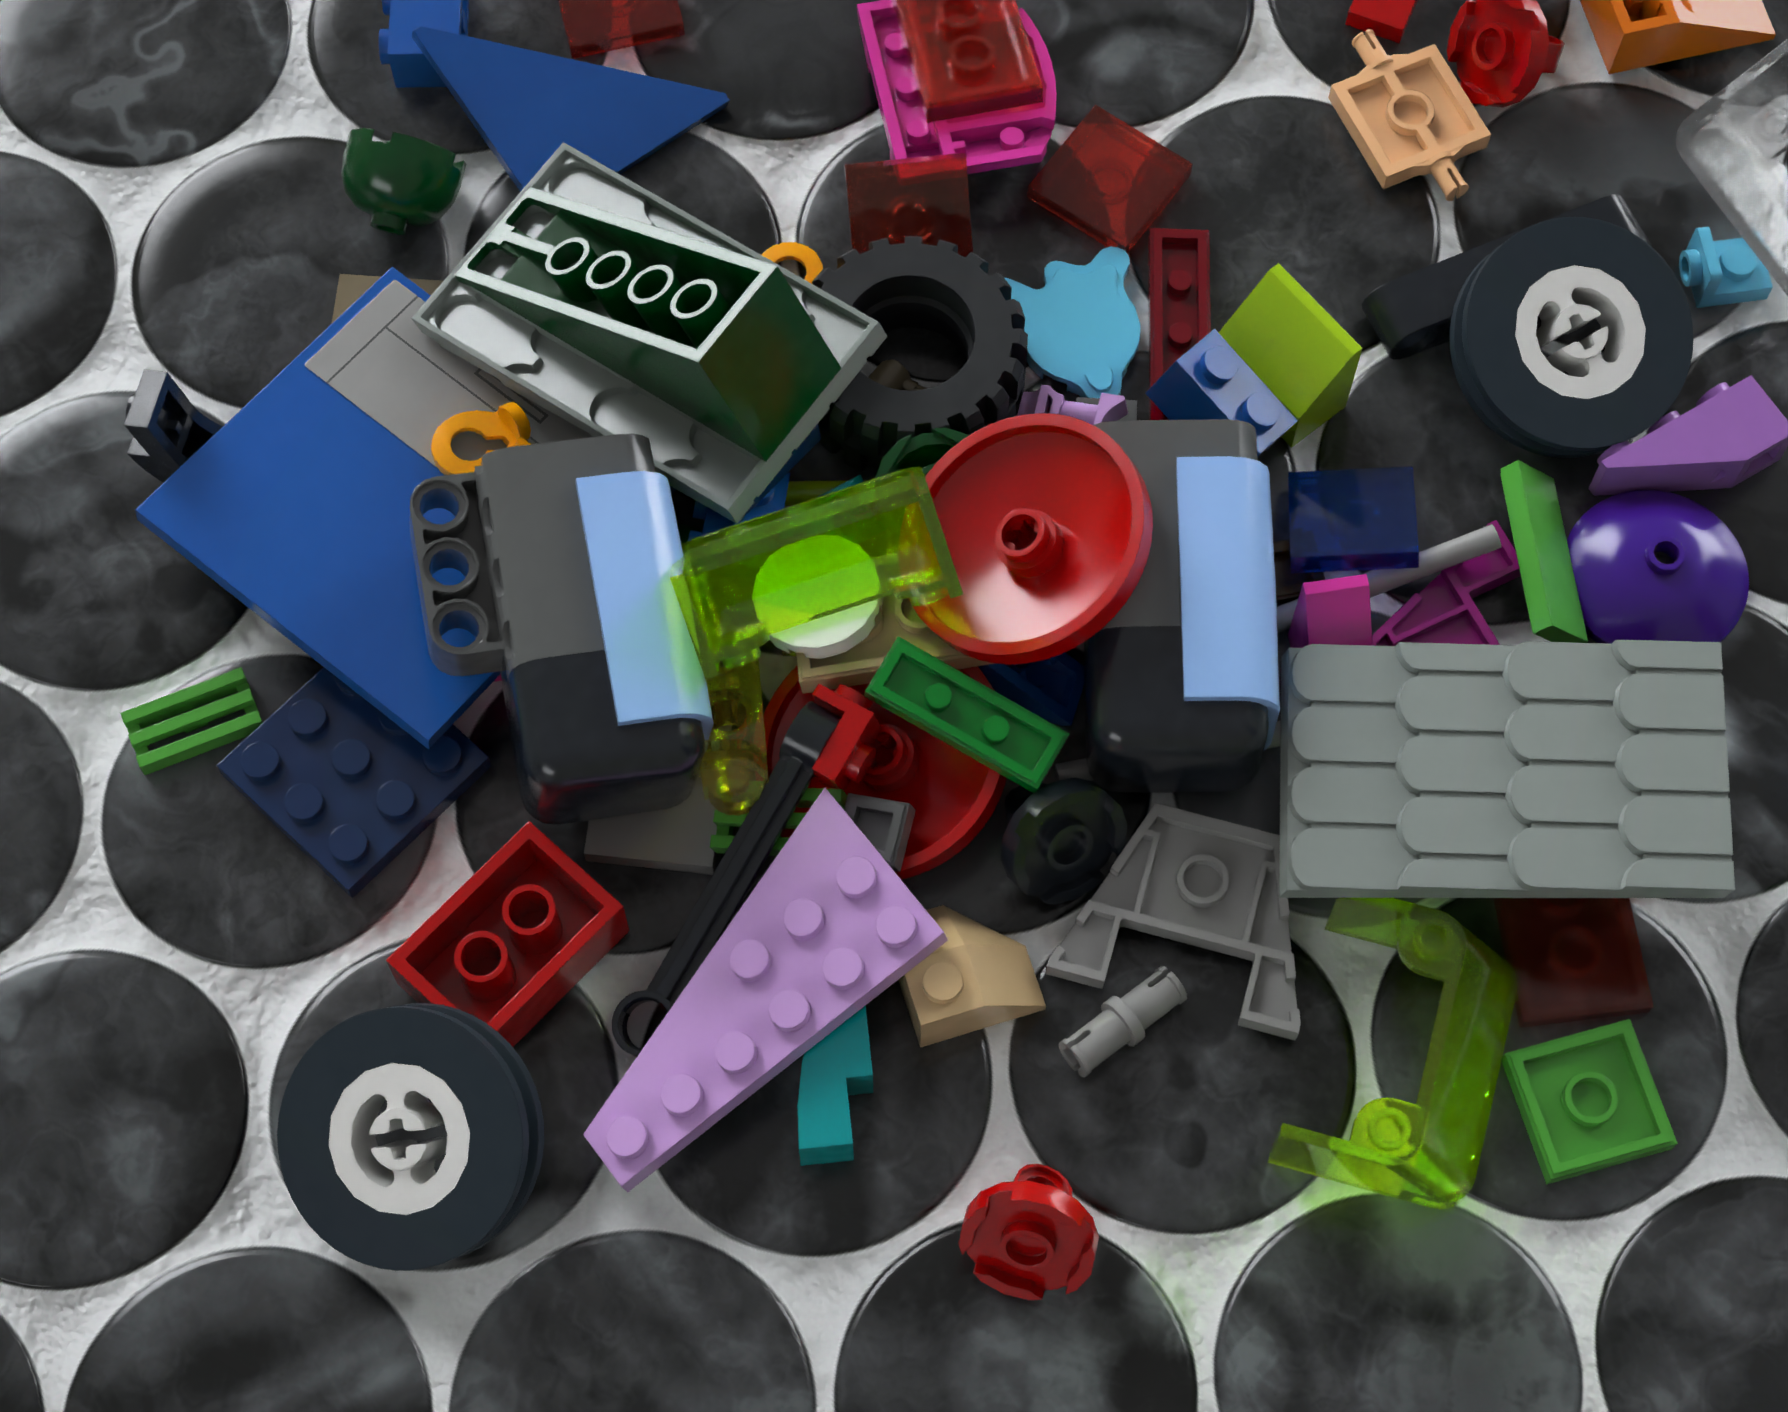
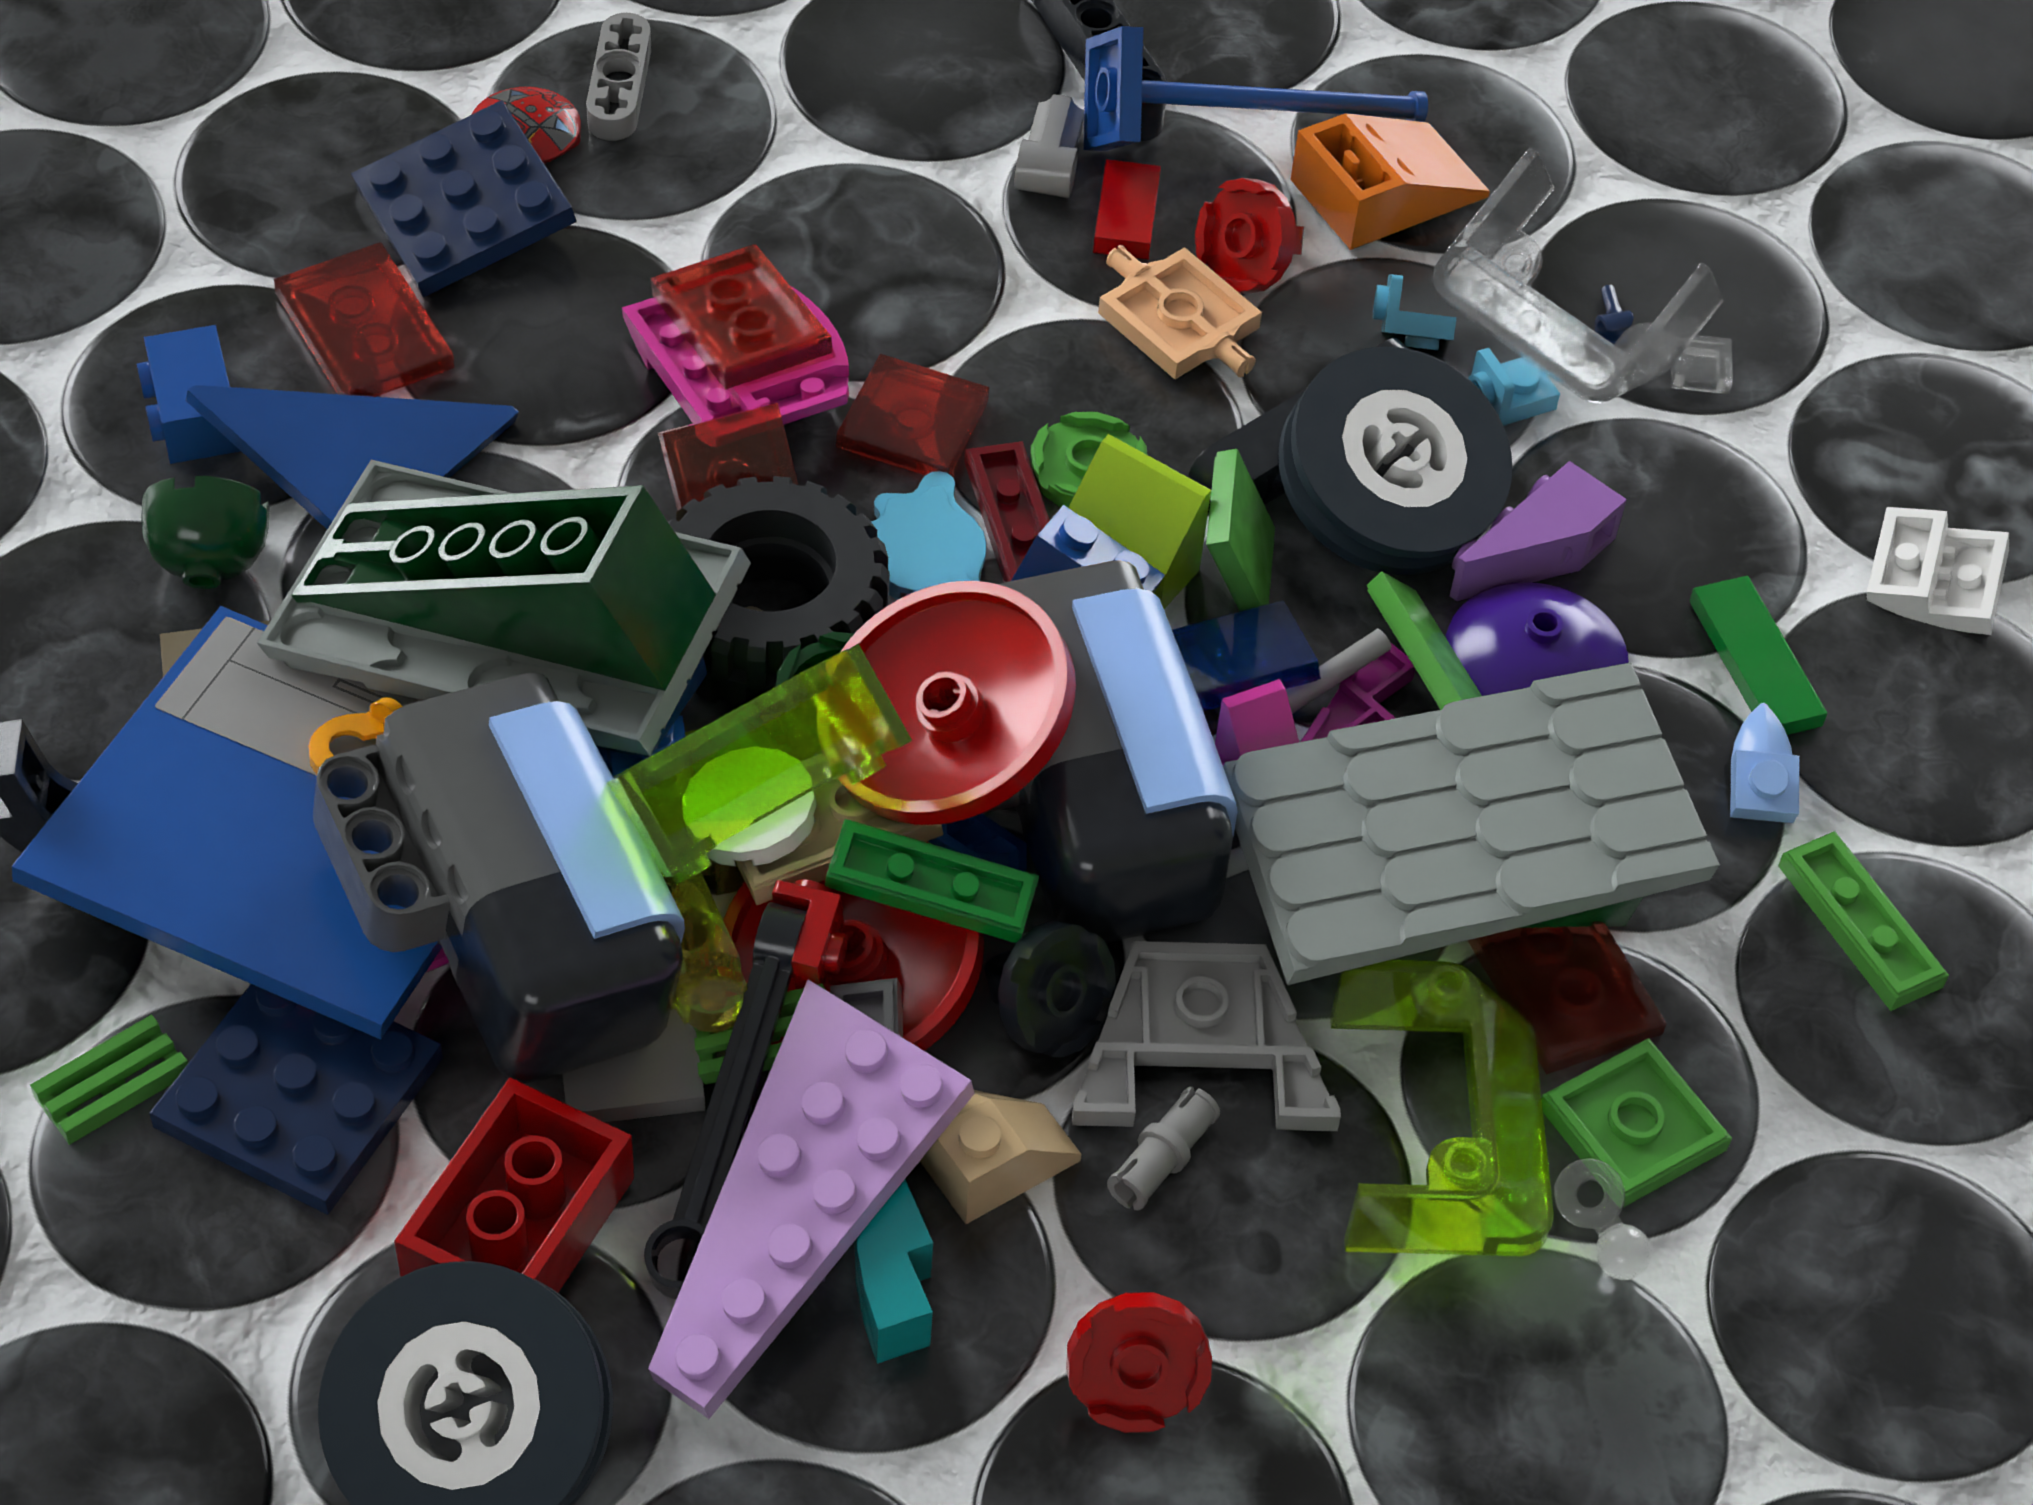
camera: 20 degrees left, 15 degrees down
none -> bright green tile [1030,412,1148,508]
none -> bright green tile [1206,449,1275,623]
none -> medium azure bracket [1373,274,1457,350]
none -> clear plate [1554,1159,1652,1280]

